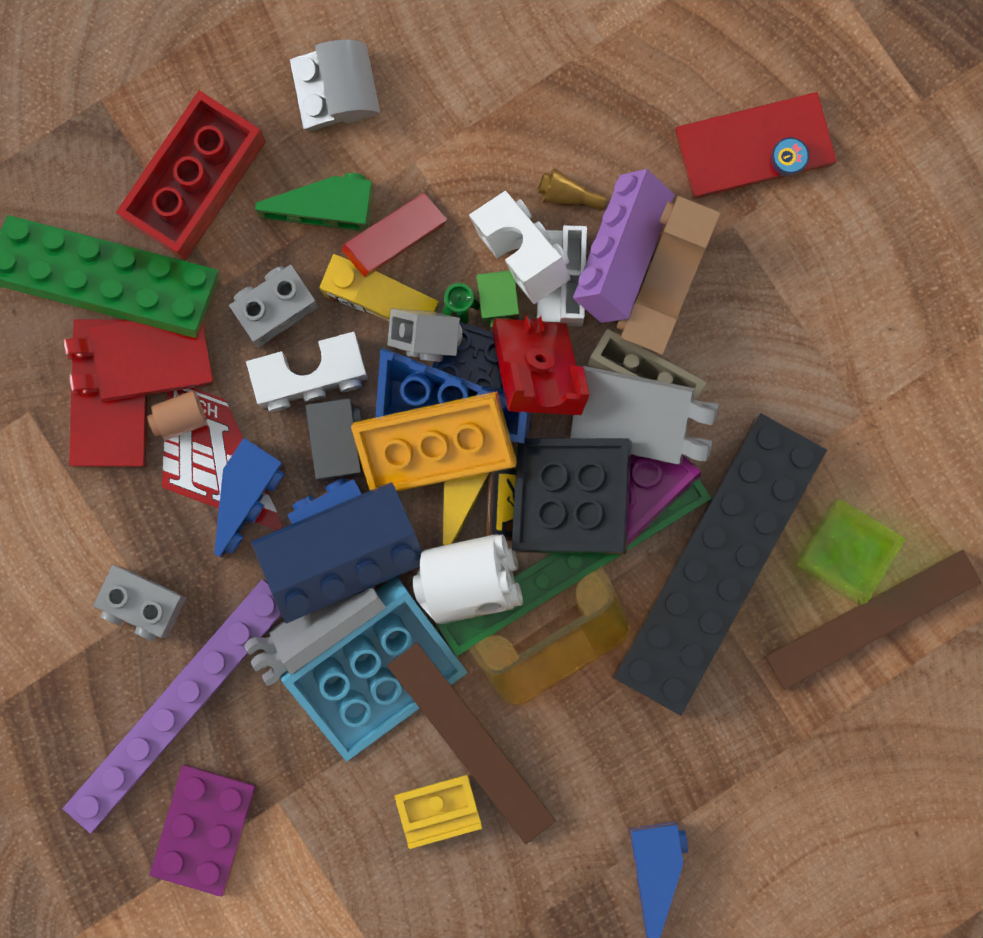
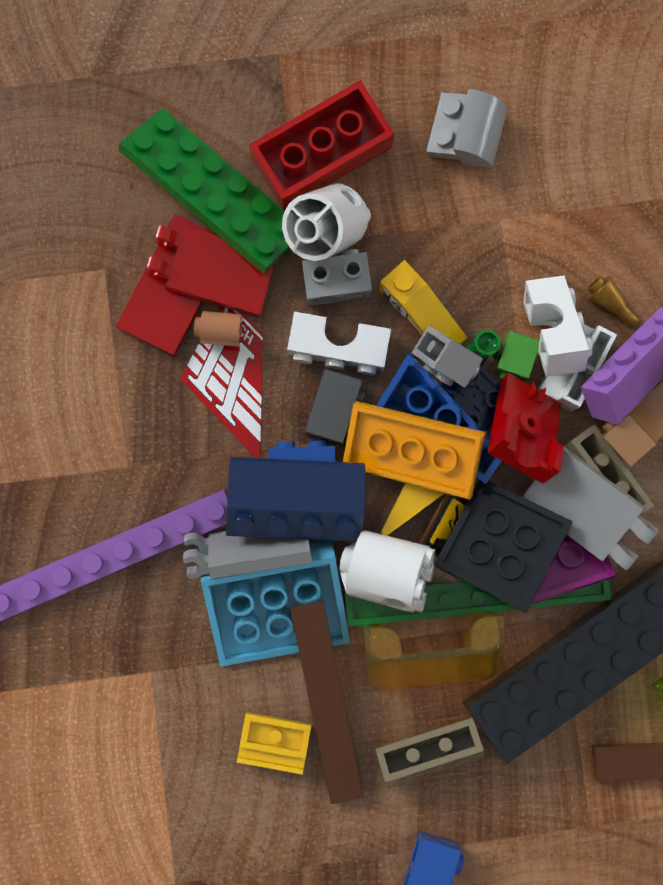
camera: 15 degrees right, 0 degrees up
light grey brick [93,565,187,642] -> none
magenta plate [149,764,256,897] -> none
blue slope [214,438,285,558] -> none
green slope [255,173,374,232] -> none
tile [341,193,447,278] -> none
none -> white cylinder [282,183,371,261]
none -> dark tan brick [375,718,485,789]

